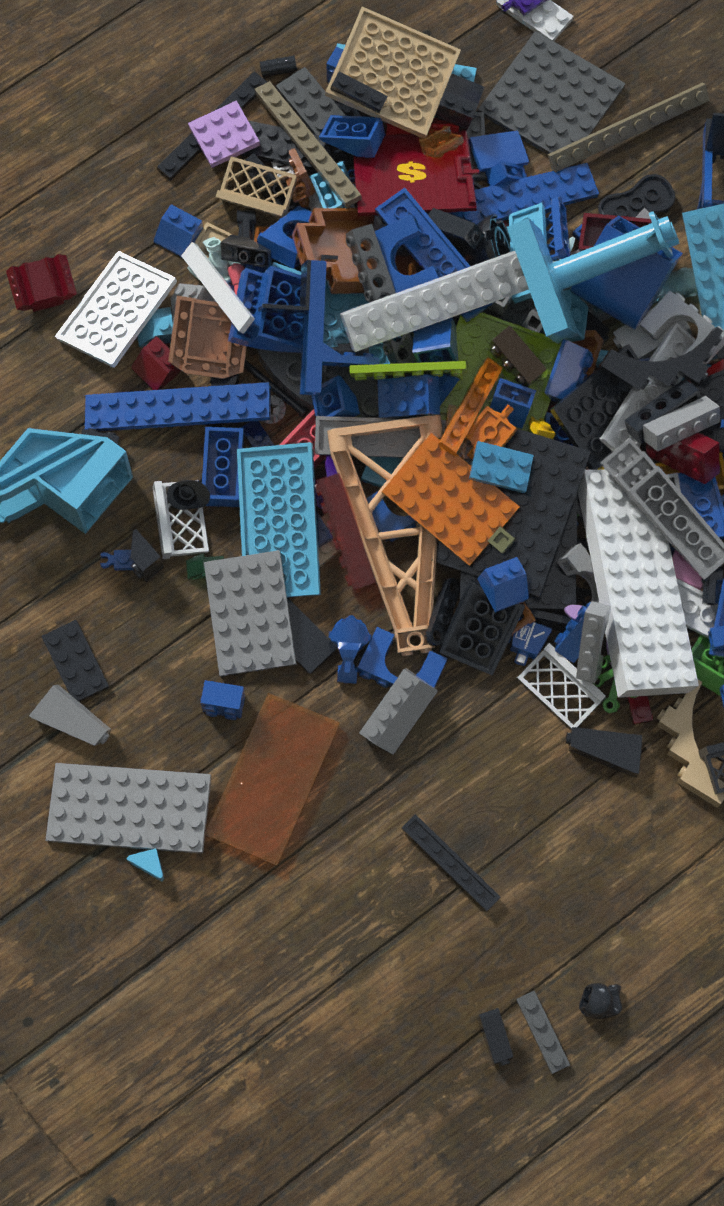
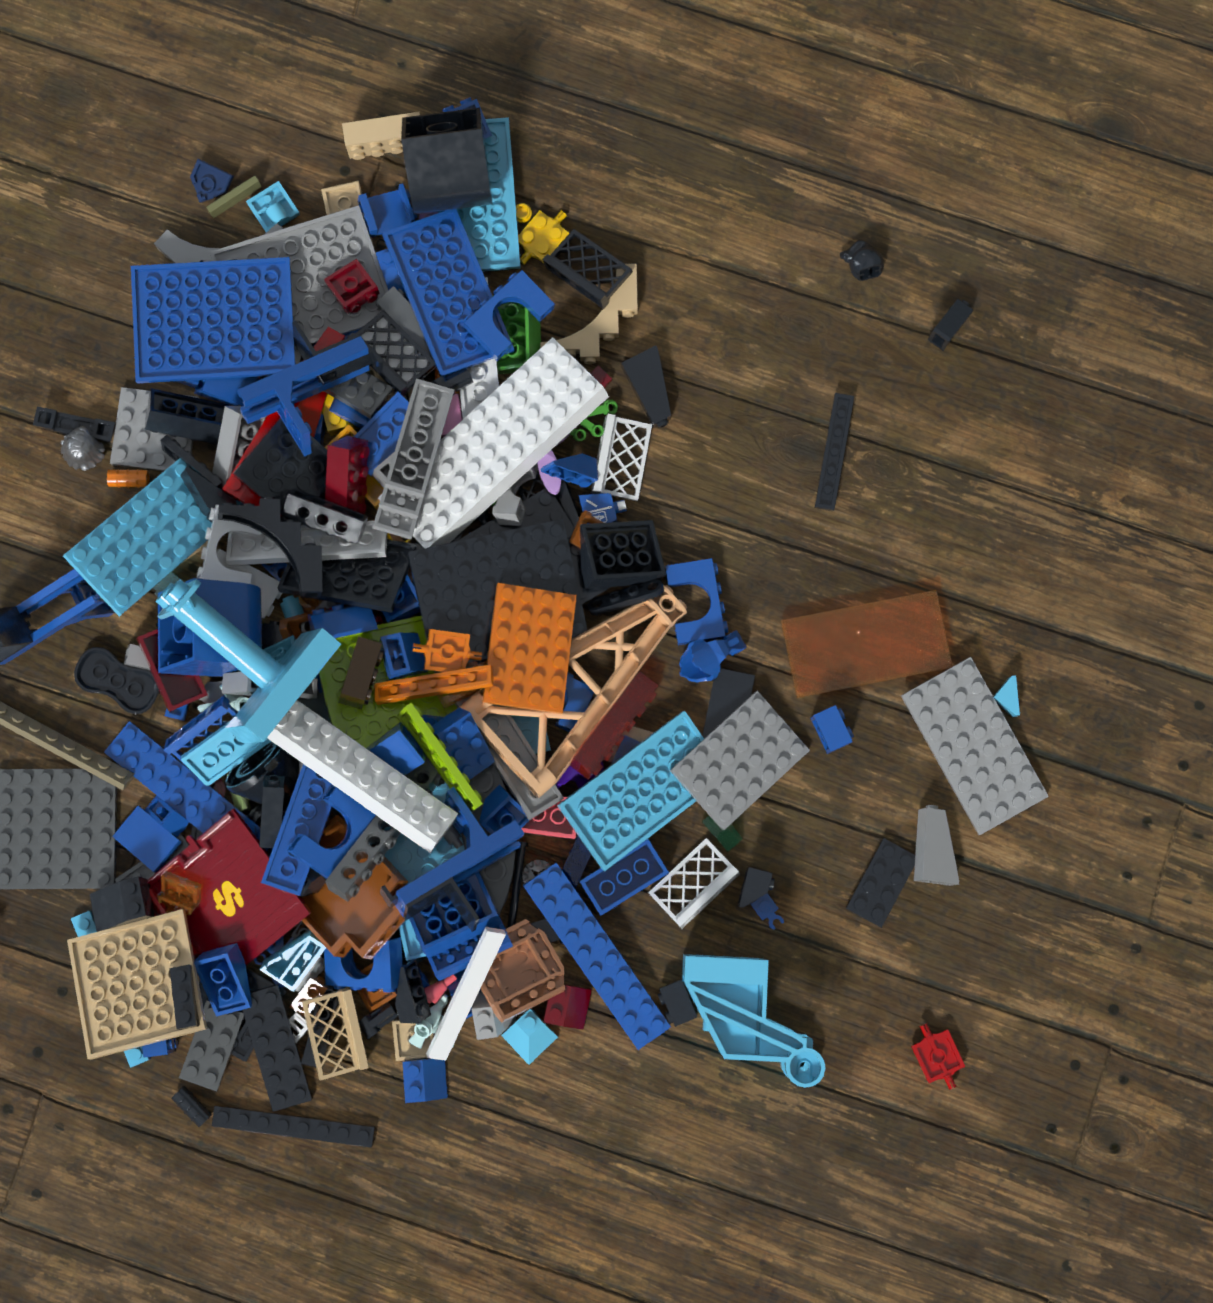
camera: 120 degrees left, 10 degrees up
dark red slope [6,254,77,312] -> none
white plate [55,251,177,368] -> none
black piece [167,480,210,510] -> none
lavender plate [188,101,260,168] -> none
dark tan plate [255,81,362,208] -> none
dark orange plate [288,148,315,196] -> none
light grey slope [359,668,438,754] -> none
dark azure plate [469,441,534,493] -> none
blue slope [478,557,529,612] -> none
olive plate [488,527,515,554] -> none
dark grey plate [516,990,570,1074] -> none
yellow plate [528,416,555,439] -> none
light grey arch [576,601,611,683] -> none
light grey brick [643,396,720,451] -> none

